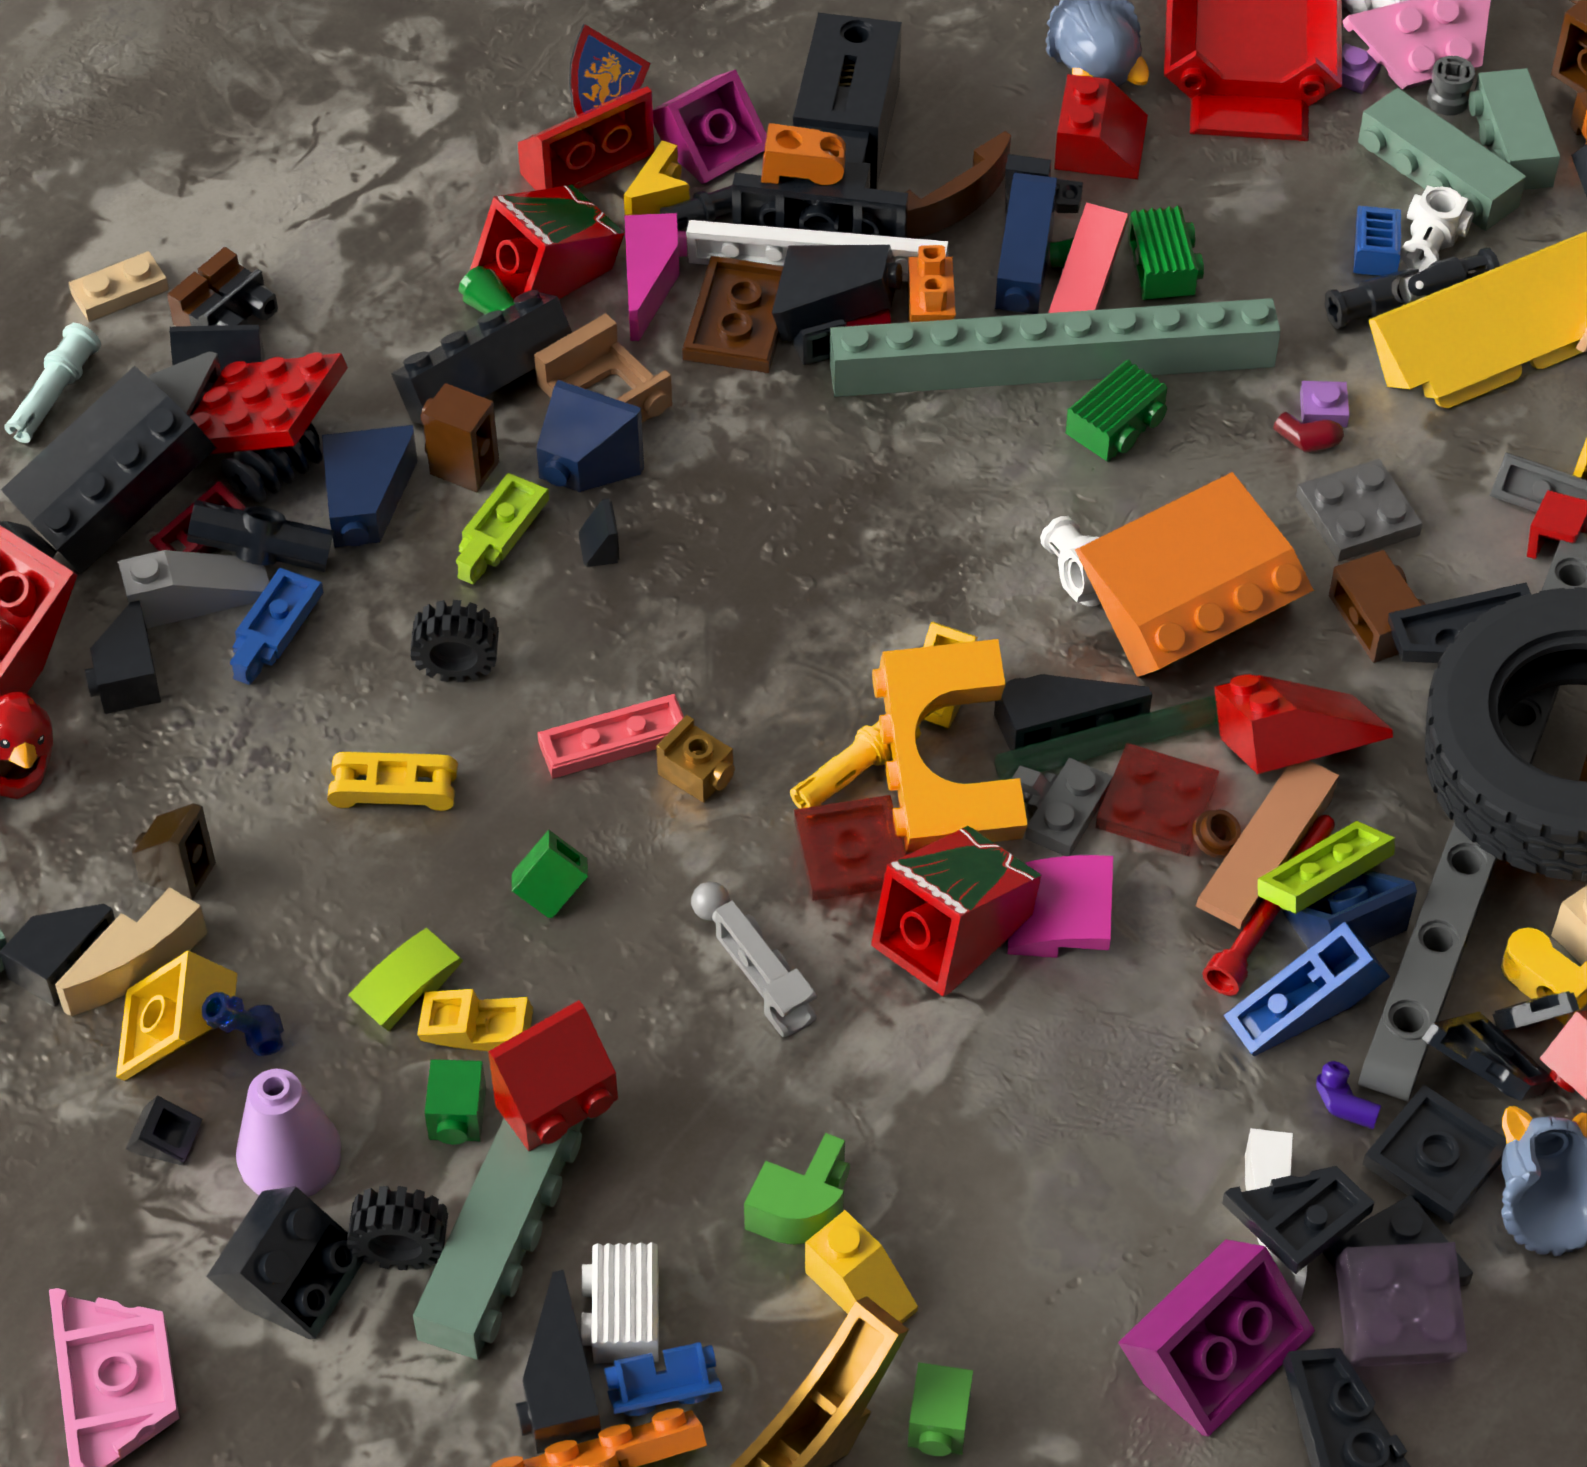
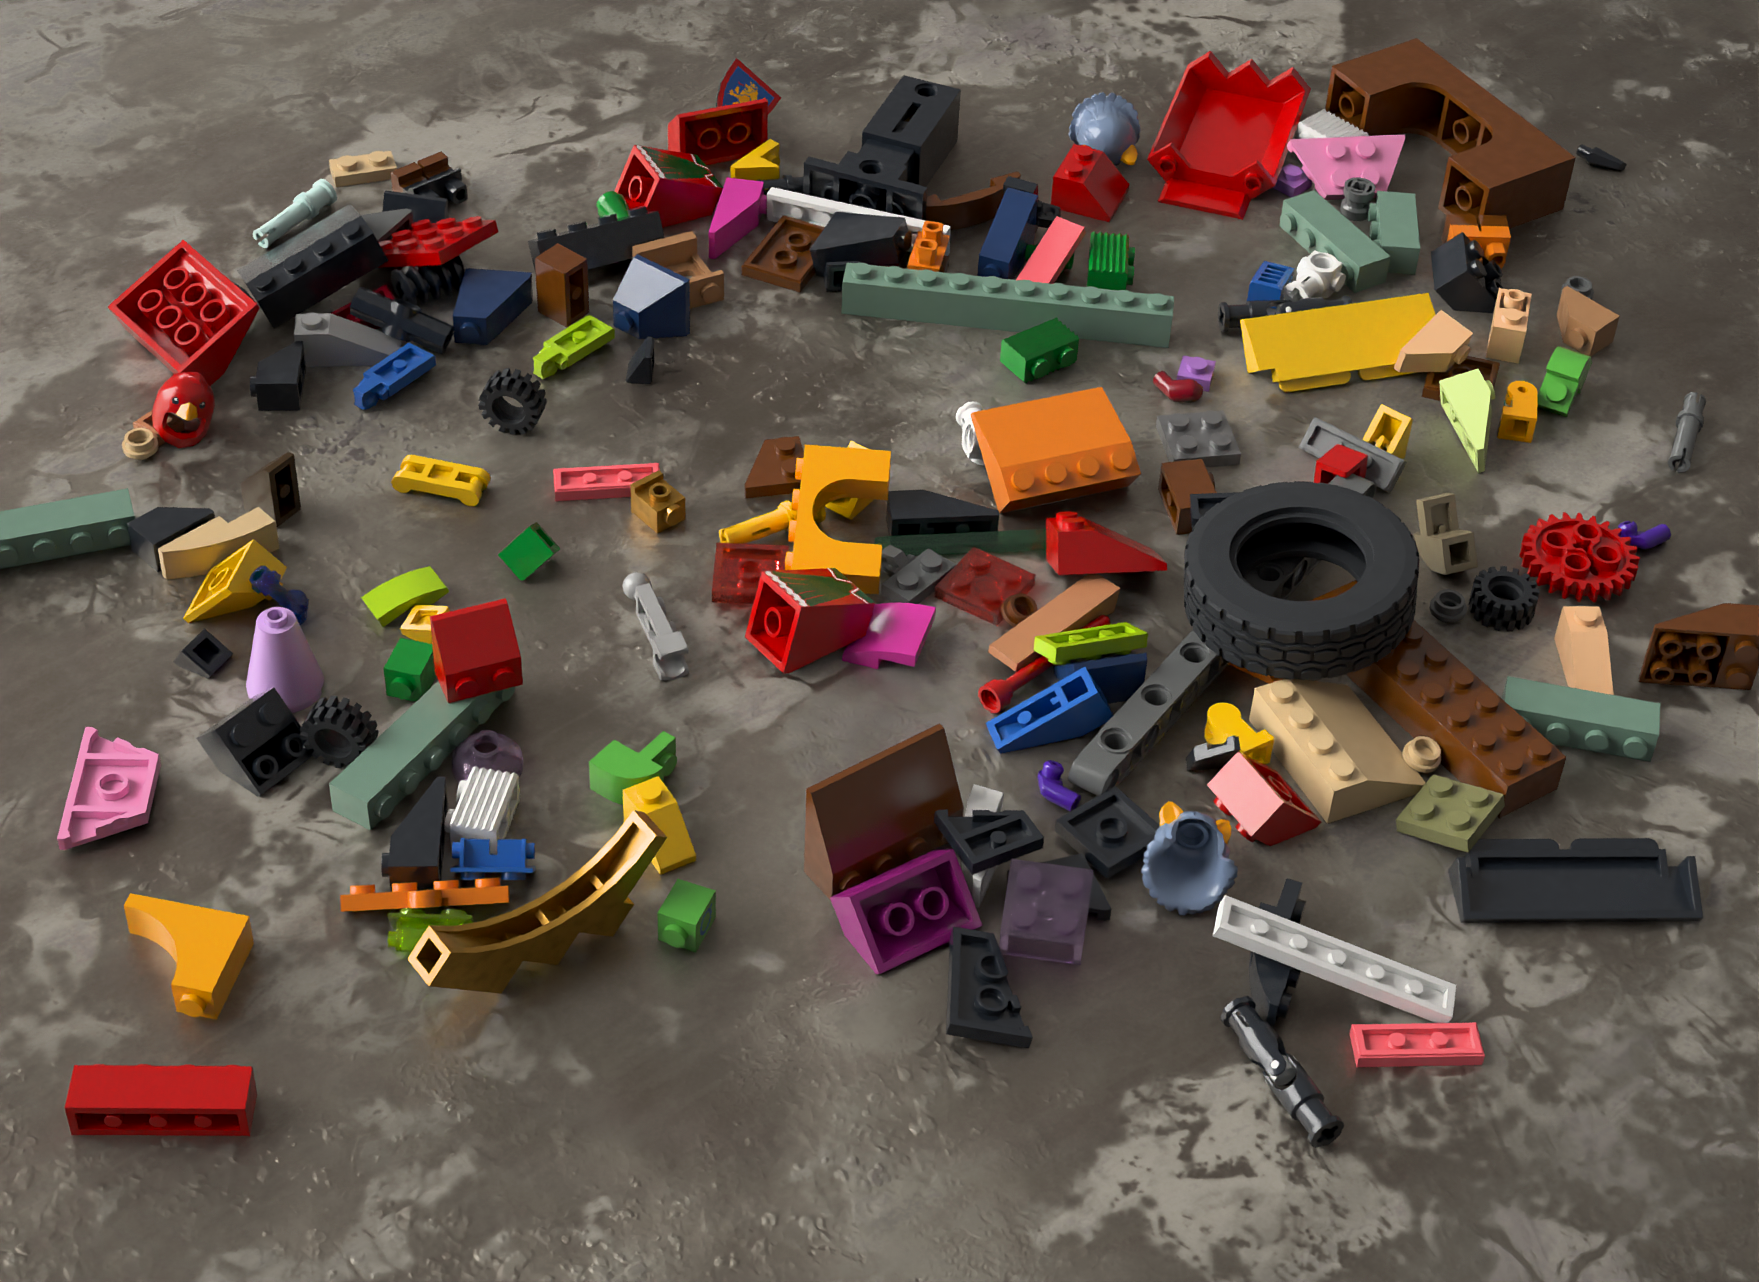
camera: 10 degrees right, 10 degrees down
dark pink slope [653,69,767,184] -> none
orange leg [761,123,846,185] -> none
black wing [1422,1011,1553,1101] -> none
none -> clear purple piece [452,730,523,783]
none -> reddish brown wing [745,436,804,499]
none -> reddish brown slope [804,723,964,901]

